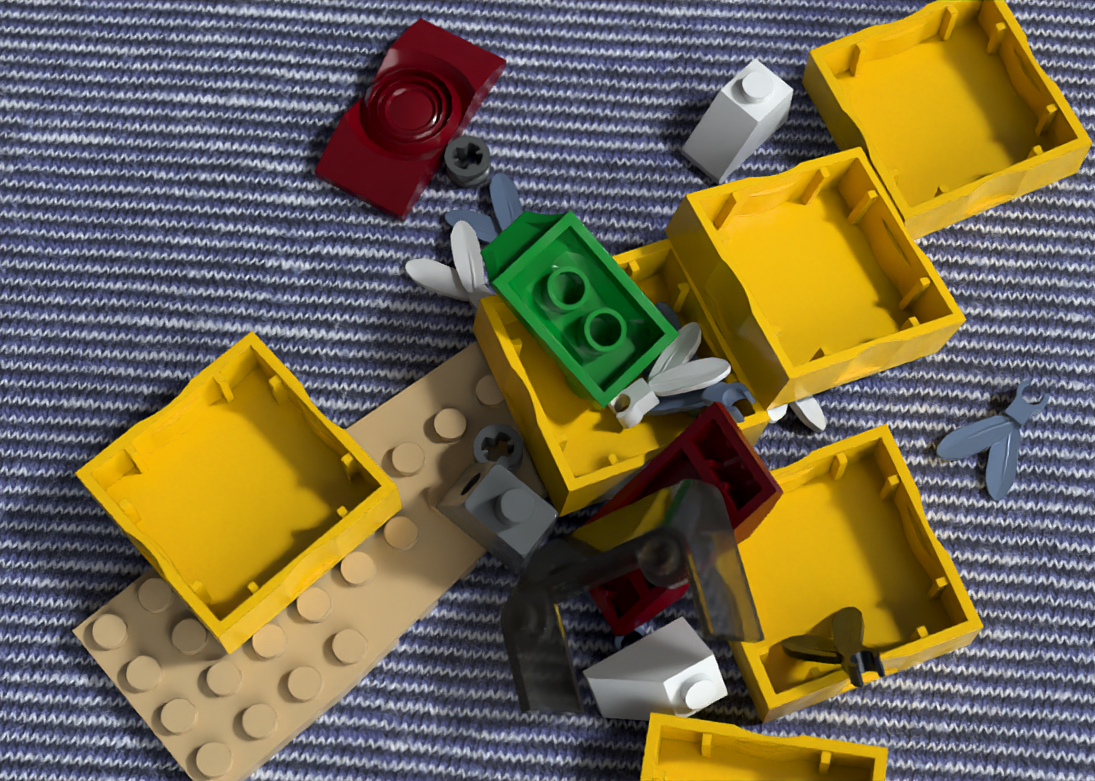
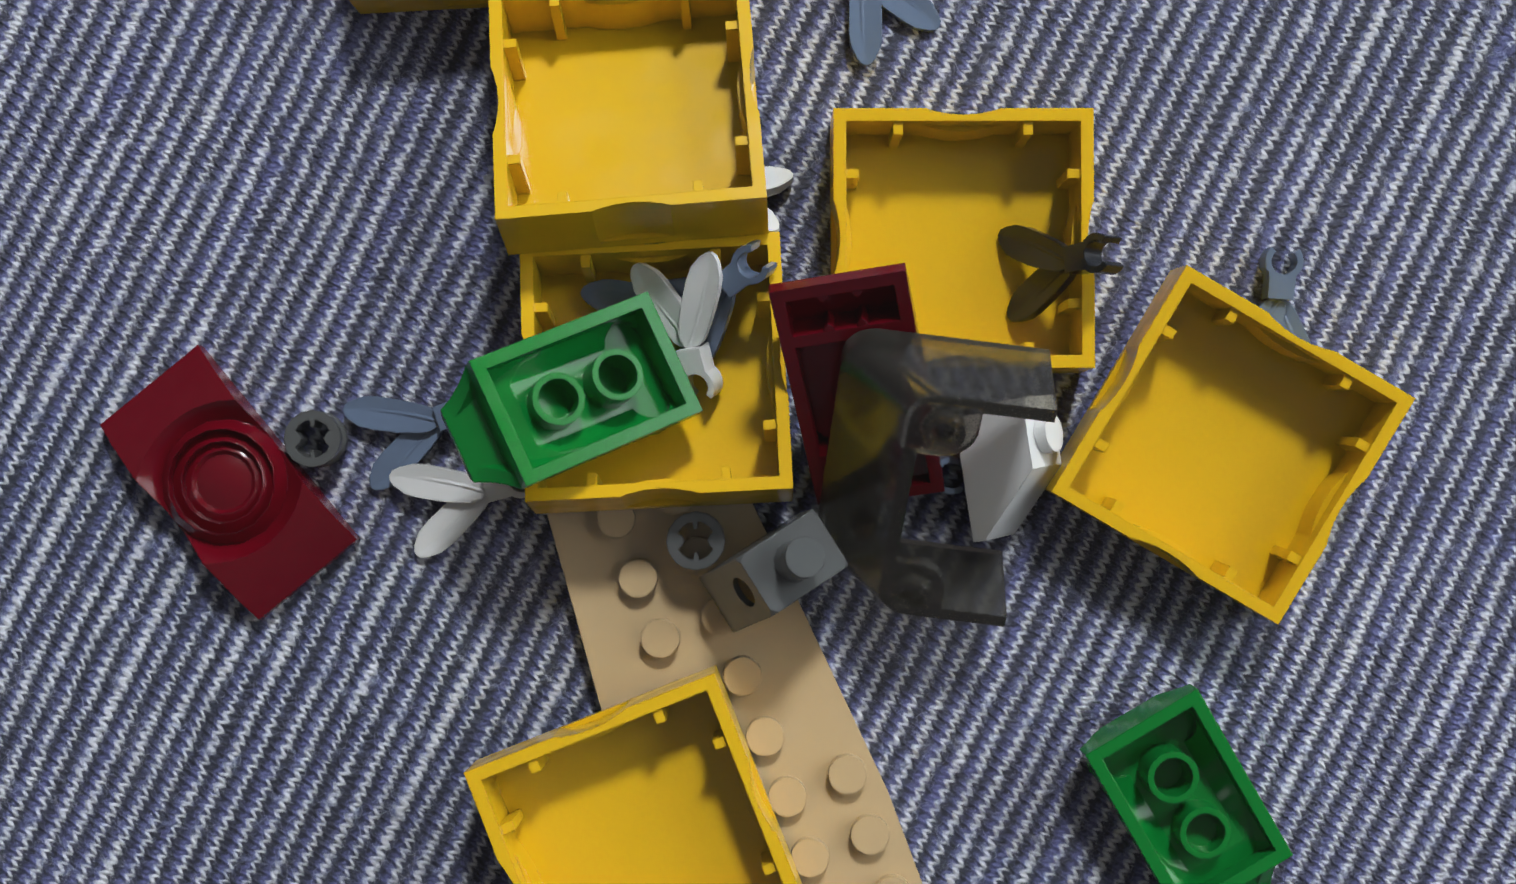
camera: 70 degrees left, 20 degrees up
white slope [681,58,794,185] -> none

